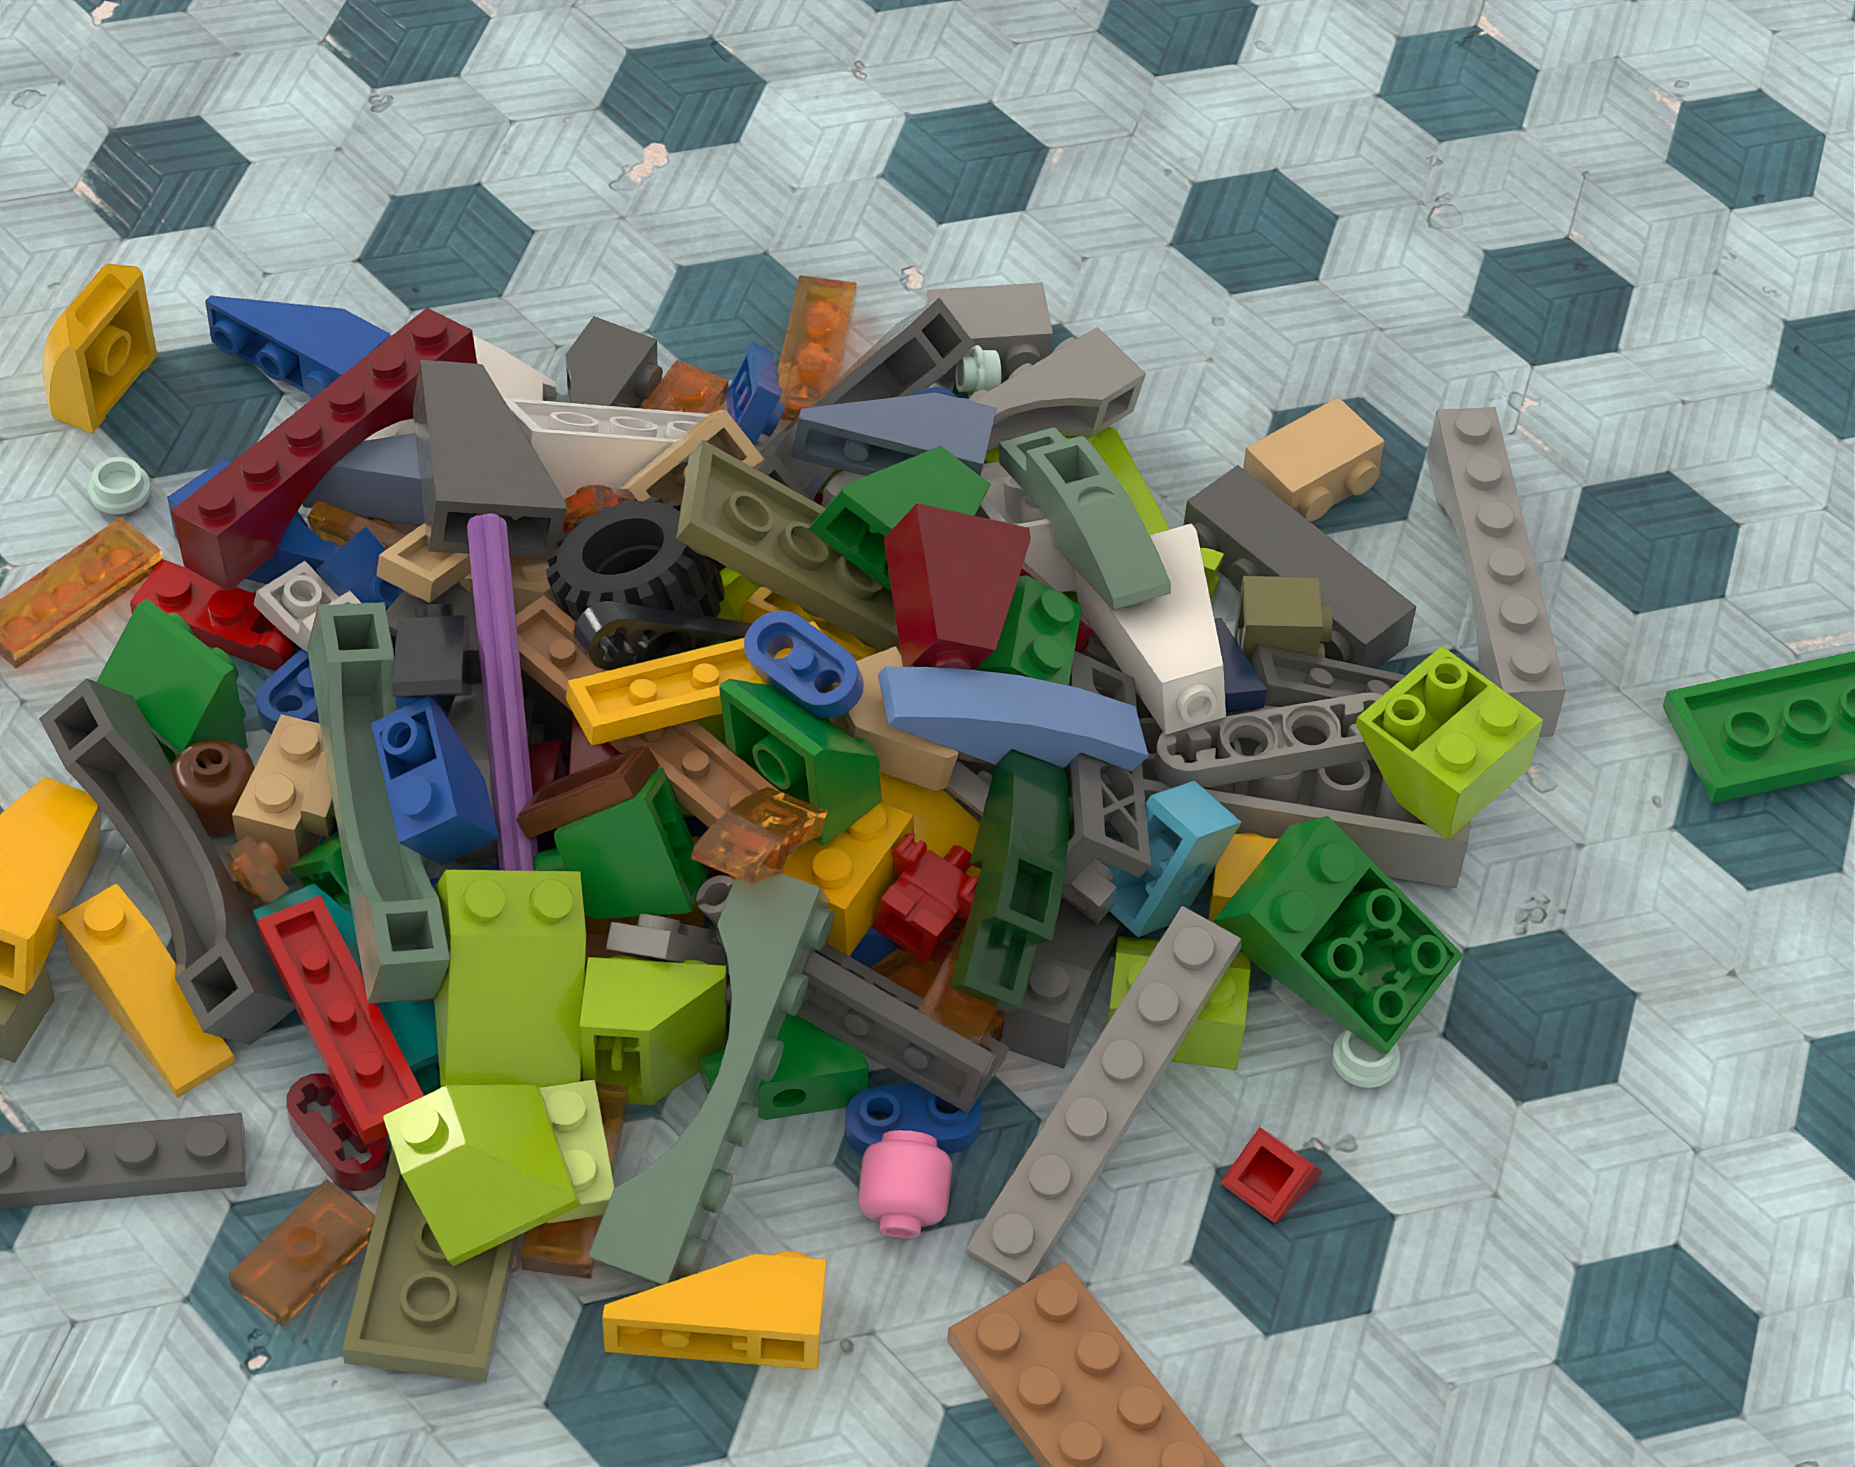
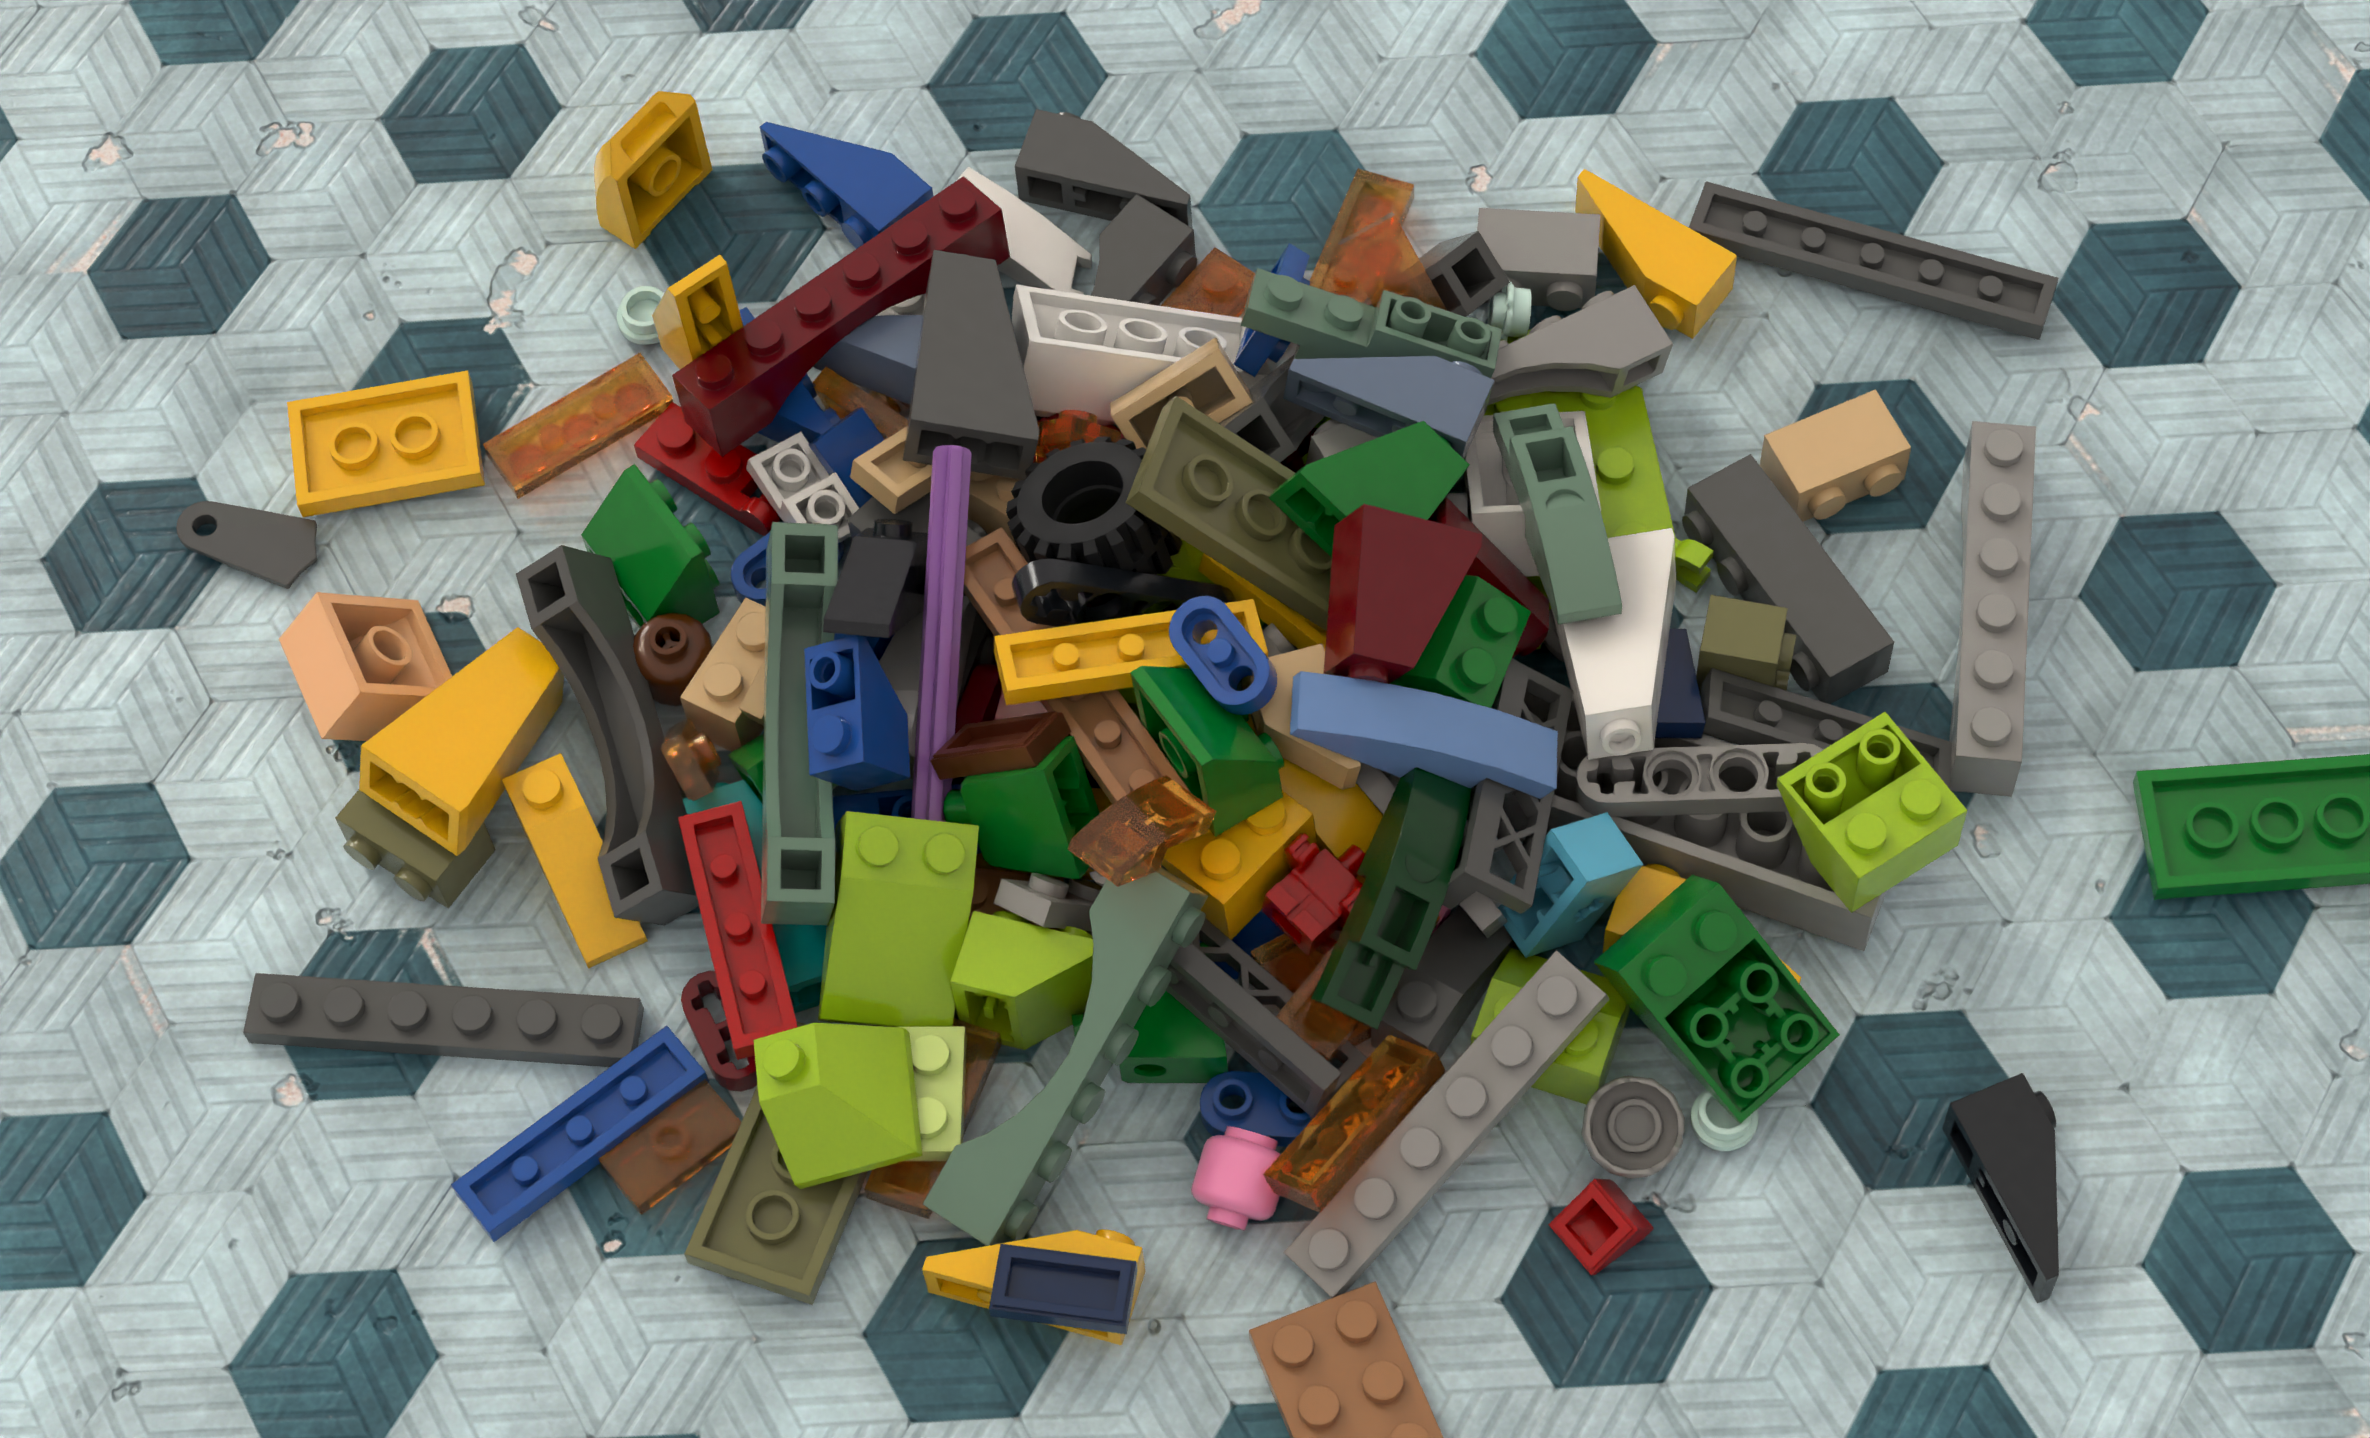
camera: 20 degrees right, 10 degrees up
none -> blue plate [451,1026,709,1242]
none -> yellow slope [652,255,743,369]
none -> dark blue tile [989,1244,1138,1334]
none -> dark grey slope [1015,109,1193,229]
none -> sand green slope [1240,268,1502,378]
none -> clear orange plate [1263,1034,1446,1213]
none -> clear orange plate [1338,212,1447,311]
none -> yellow slope [1575,169,1737,339]
none -> light grey hair [1581,1076,1685,1179]
none -> dark grey plate [1689,181,2059,340]
none -> black slope [1942,1073,2059,1304]

